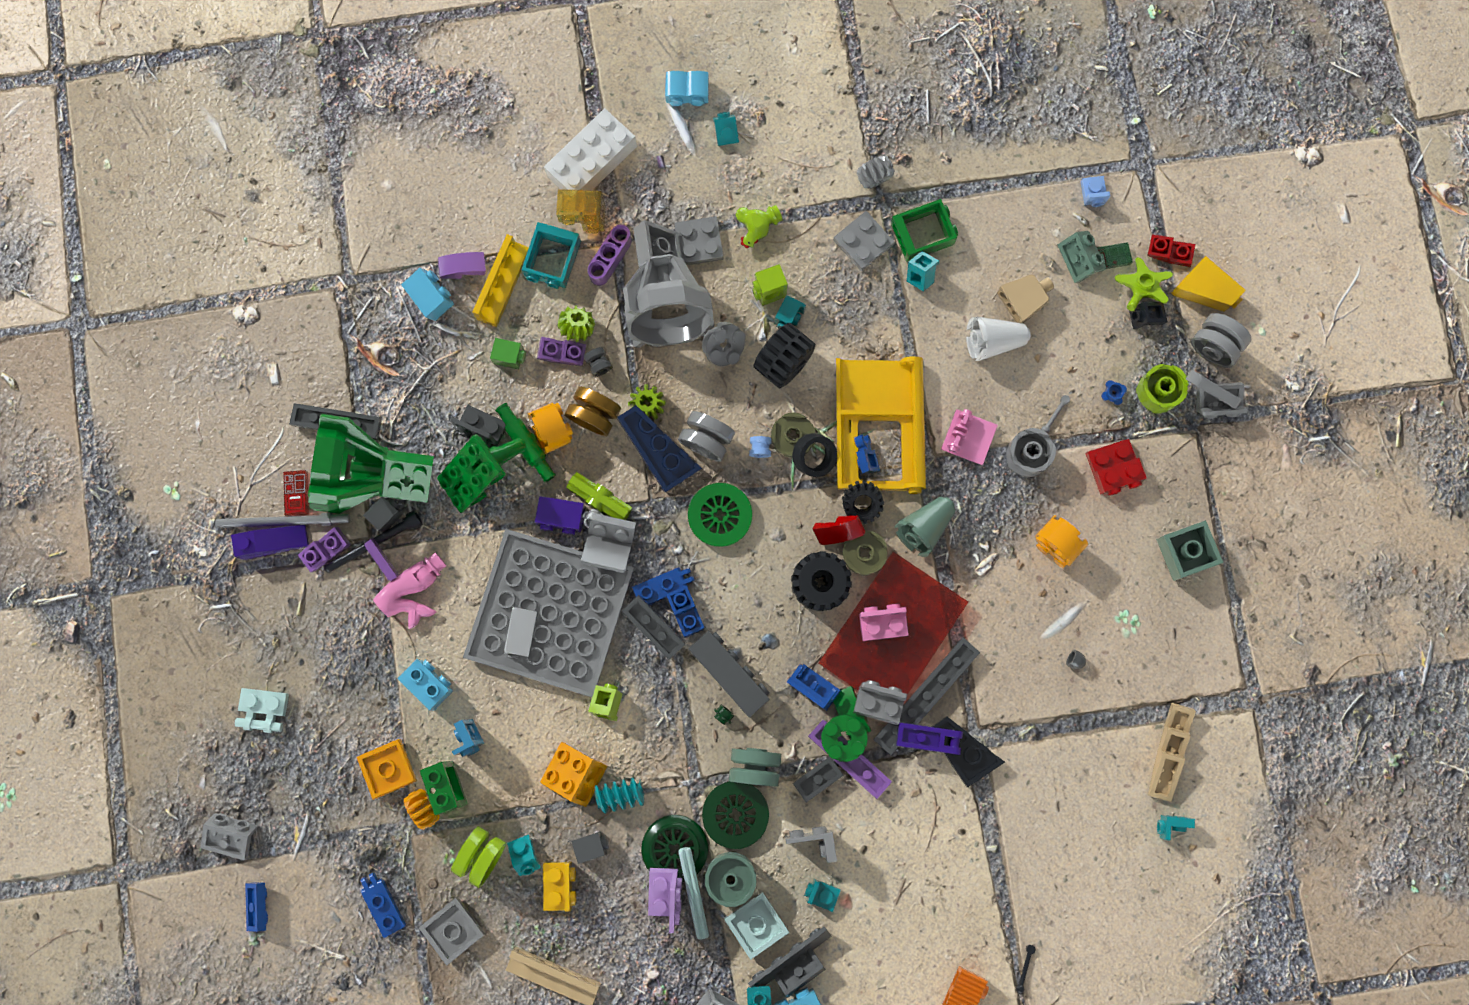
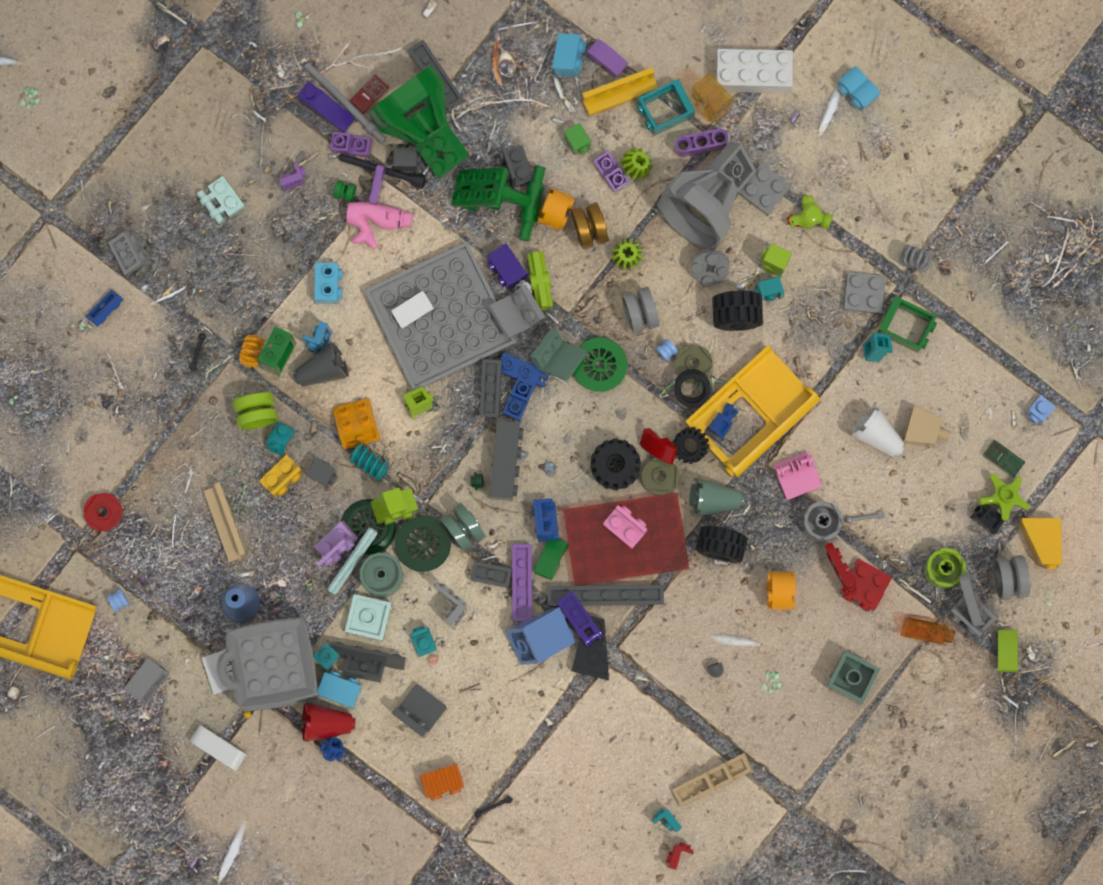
camera: 45 degrees right, 0 degrees up
light orange plate [357,739,417,800] -> none
blue hinge [361,872,407,938] -> none
light grey plate [419,897,485,966] -> none
dark grey wheel [584,347,613,377] -> none
dark blue wing [616,405,702,492] -> none
teal bracket [713,112,739,146] -> none
green plate [821,715,868,762] -> none
light grey bracket [853,681,907,725] -> none
sand green bracket [1057,231,1106,283] -> none
blue plate [1101,380,1127,405] -> none
red slope [1147,234,1196,267] -> none
none -> black hinge [189,333,206,371]
none -> medium lavender bracket [279,162,306,191]
none -> dark grey cone [293,343,349,387]
none -> green wheel [333,180,356,203]
none -> lime brick [371,488,418,525]
none -> dark grey bracket [392,684,447,738]
none -> medium blue slope [505,607,575,665]
none -> sand green bracket [530,328,587,381]
none -> red bracket [665,842,694,870]
none -> black tyre [695,525,748,563]
none -> red hinge [825,542,857,594]
none -> clear orange hinge [900,616,956,644]
none -> lime slope [998,630,1018,672]

